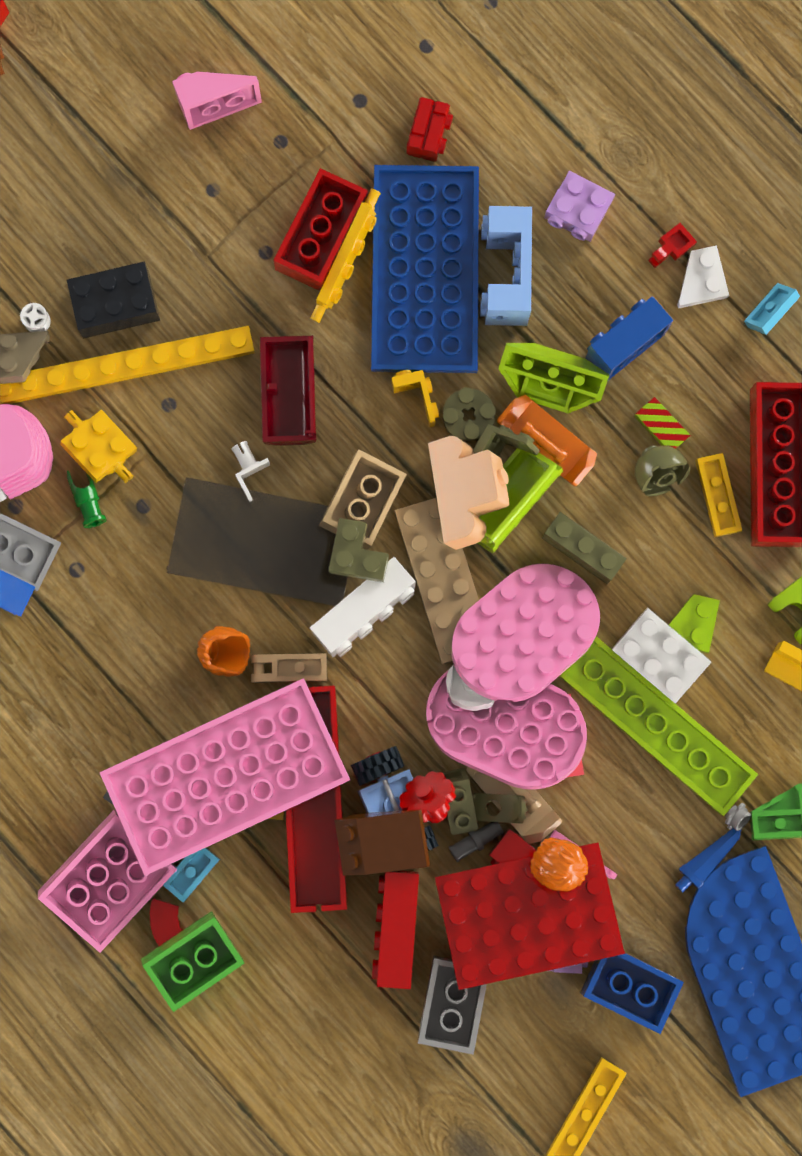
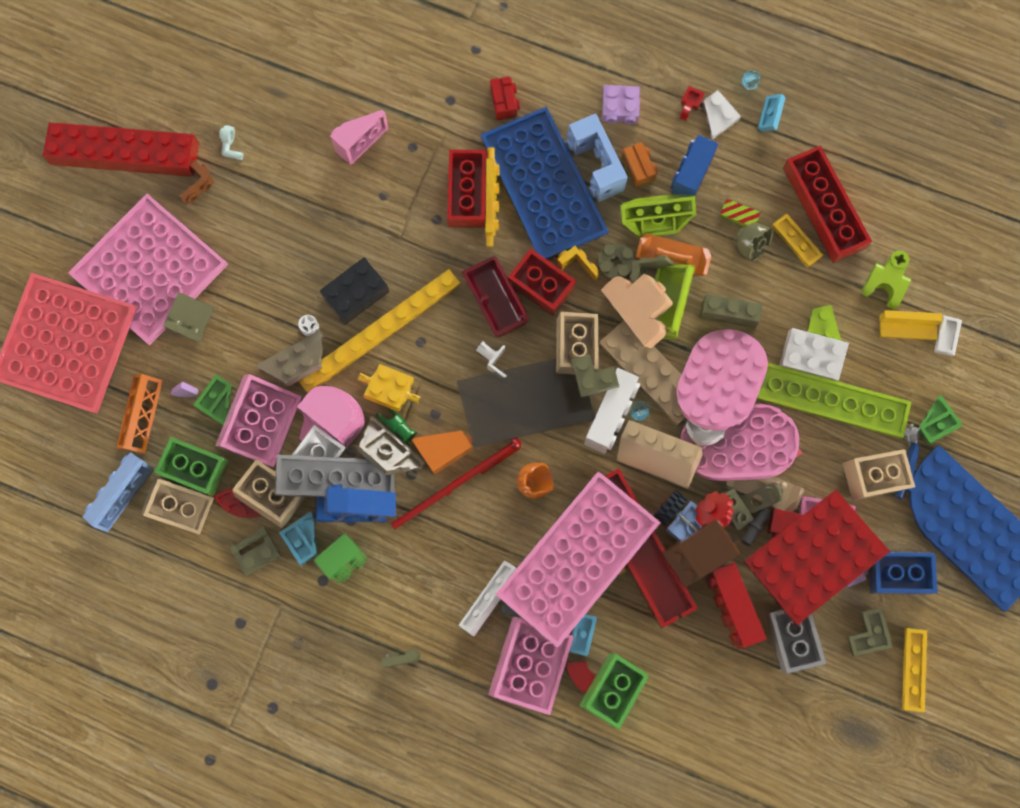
camera: 20 degrees left, 5 degrees down
tan plate [251,653,327,683] -> none
orange hair [530,837,588,891] -> none
none -> light aqua plate [219,125,243,160]
none -> dark tan wing [358,416,426,475]
none -> red bar [391,438,521,530]
none -> orange slope [412,430,473,475]
none -> white plate [458,560,517,636]
none -> red brick [508,248,576,316]
none -> tan slope [617,420,703,489]
none -> orange brick [621,142,658,188]
none -> clear light blue tile [630,401,650,421]
none -> clear light blue tile [742,70,761,89]
none -> tan slope [842,449,915,501]
none -> olive plate [847,608,893,657]

